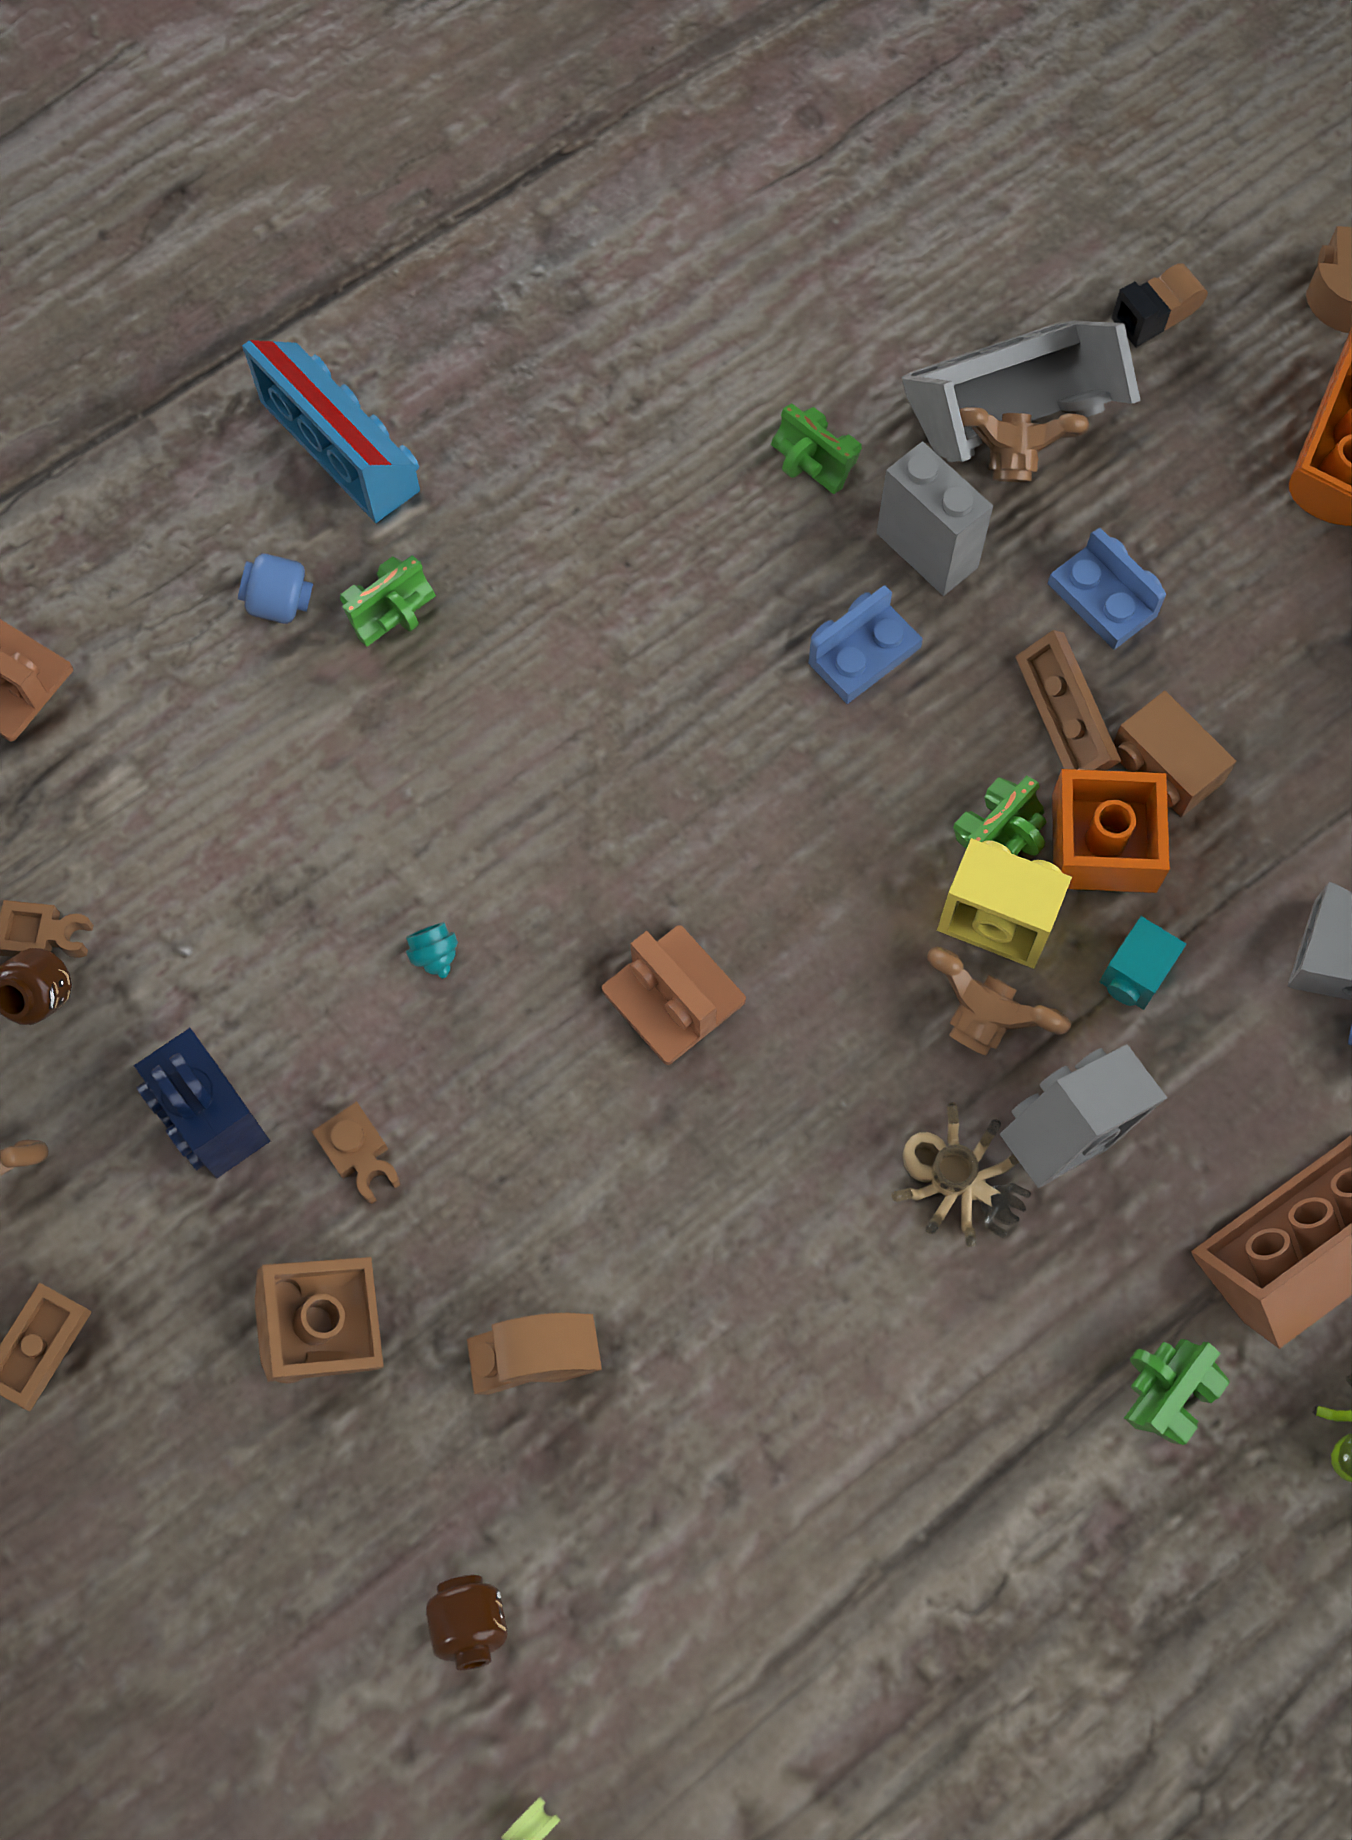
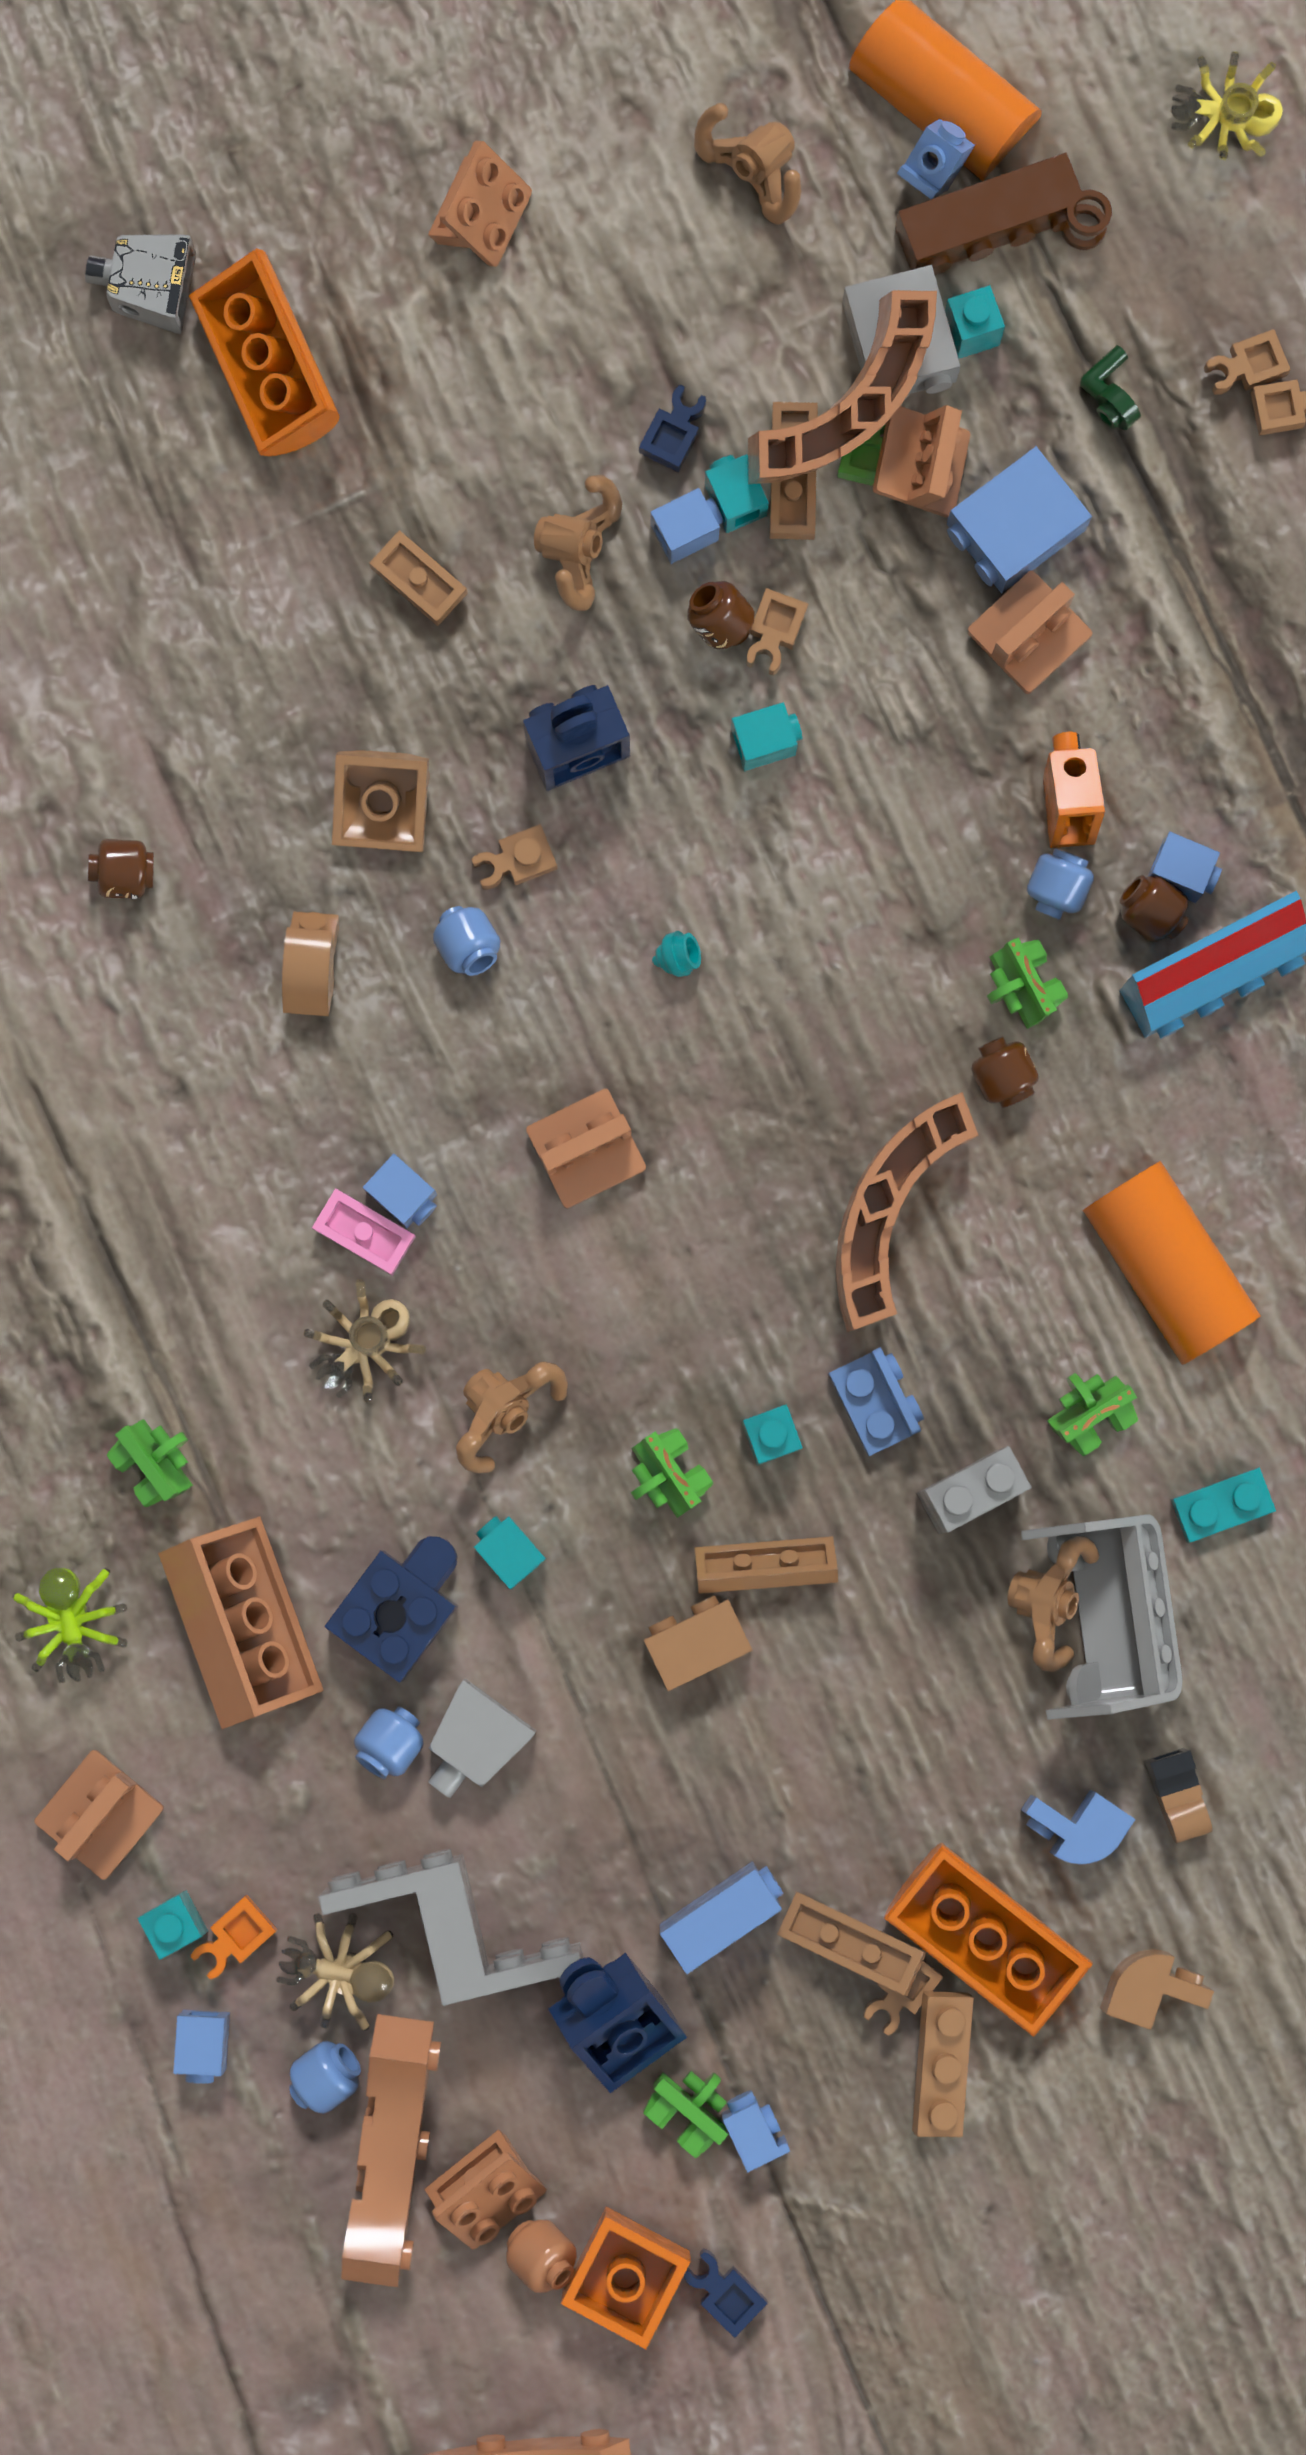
camera: 100 degrees right, 15 degrees up
light yellow brick [937,838,1072,969] -> none
light grey brick [1000,1044,1167,1188] -> none
medium blue bracket [1047,528,1166,650] -> none
orange brick [1052,769,1170,893] -> none
none -> bright pink plate [312,1188,416,1276]
none -> dark blue brick [324,1536,458,1683]
none -> medium blue brick [363,1153,437,1229]
none -> medium blue head [433,906,500,976]
none -> teal brick [731,702,803,771]
none -> teal brick [741,1404,803,1466]
none -> nougat brick [836,1092,978,1332]
none -> reddish brown head [971,1037,1039,1108]
none -> medium blue brick [1021,1790,1136,1864]
none -> orange torso [1043,732,1105,848]
none -> orange brick [1083,1161,1261,1365]
none -> reddish brown head [1119,875,1189,942]
none -> medium blue brick [1148,831,1222,903]
none -> teal plate [1170,1467,1276,1543]

